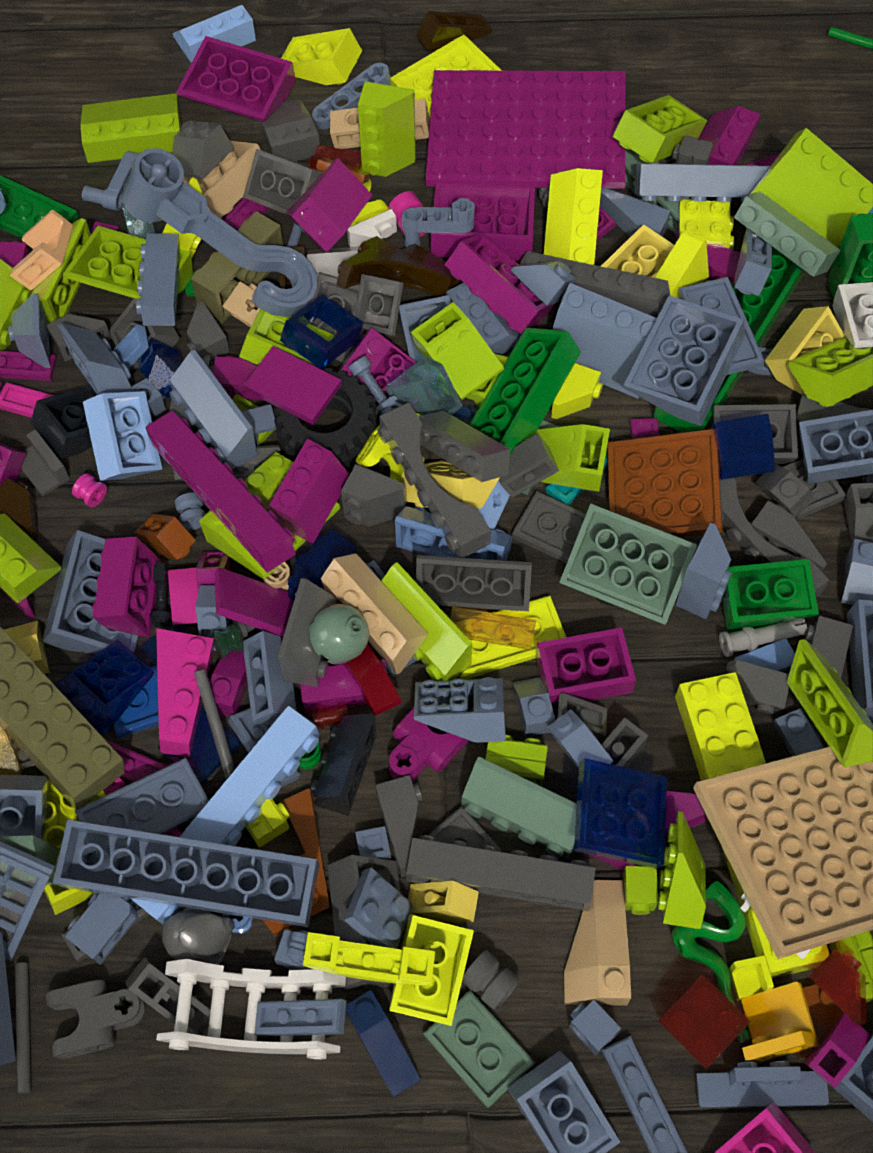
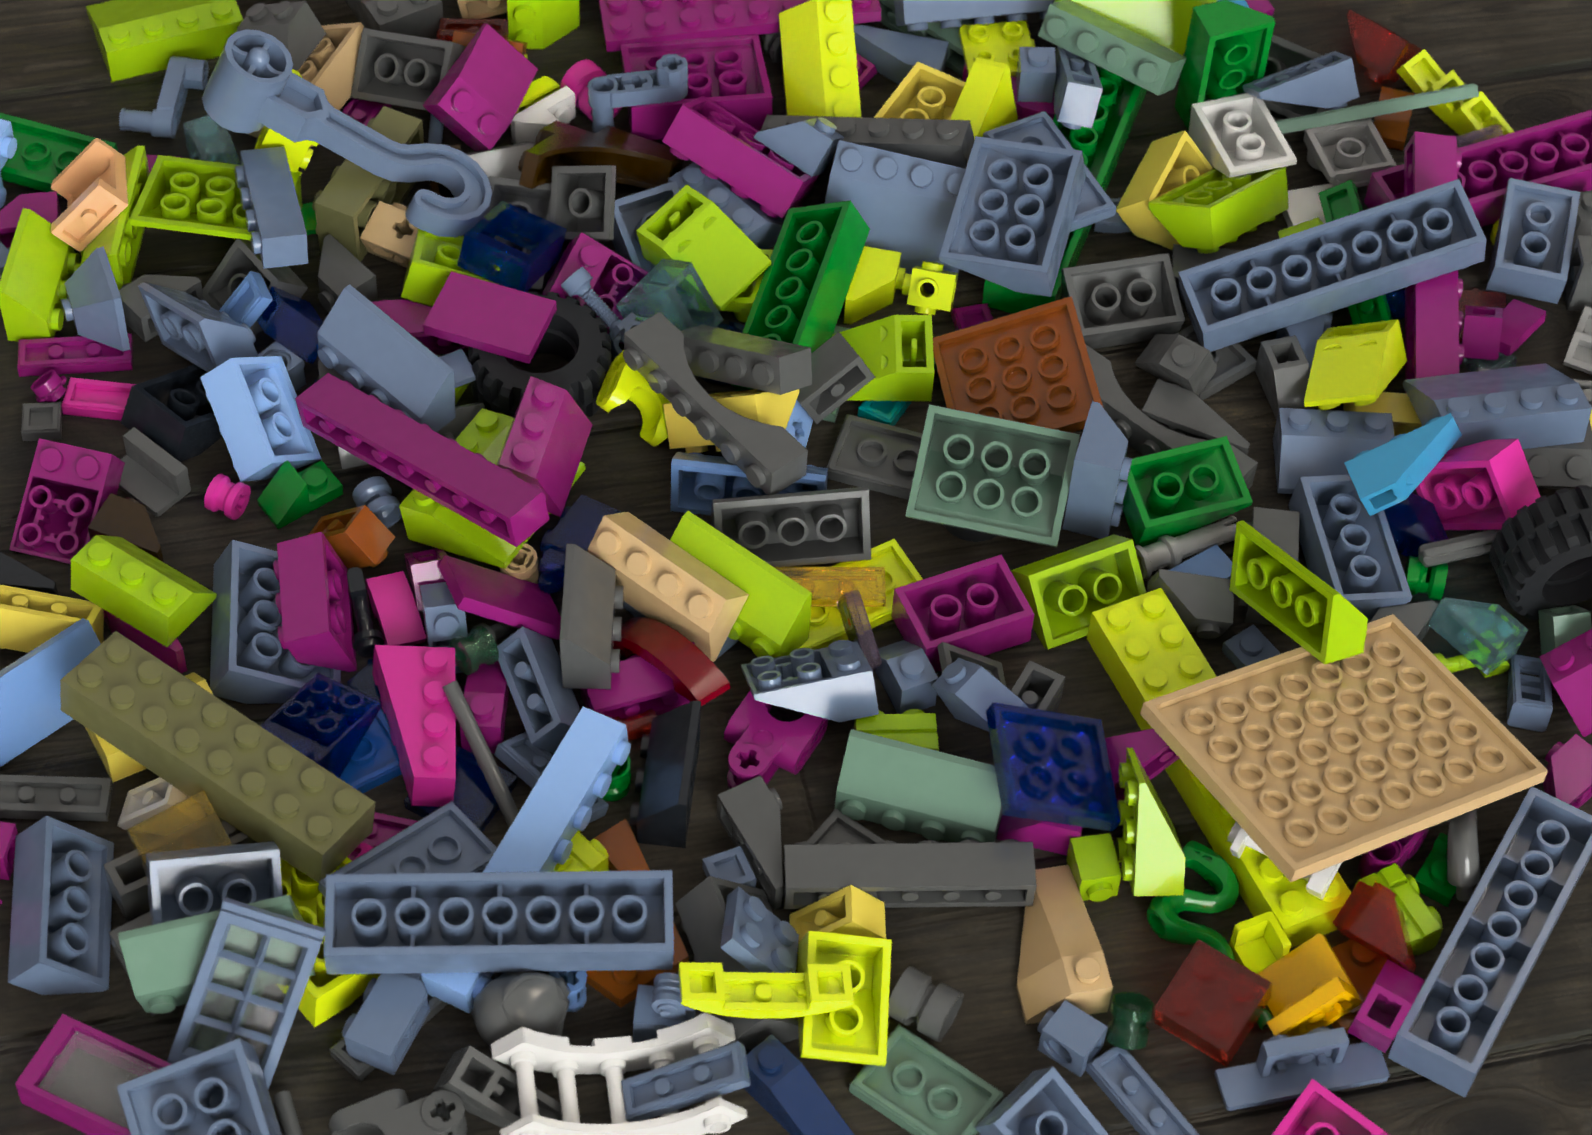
camera: 15 degrees left, 10 degrees down
sand green cylinder [309,604,370,664] -> none
dark grey slope [341,464,407,527] -> none
clear blue slope [713,414,775,480] -> none
none -> green slope [257,460,343,529]
none -> tile [836,590,882,672]
none -> neon yellow brick [902,261,958,315]
none -> lime slope [1011,534,1146,649]
none -> sand blue brick [1016,47,1056,102]
none -> clear green wheel [1106,992,1154,1050]

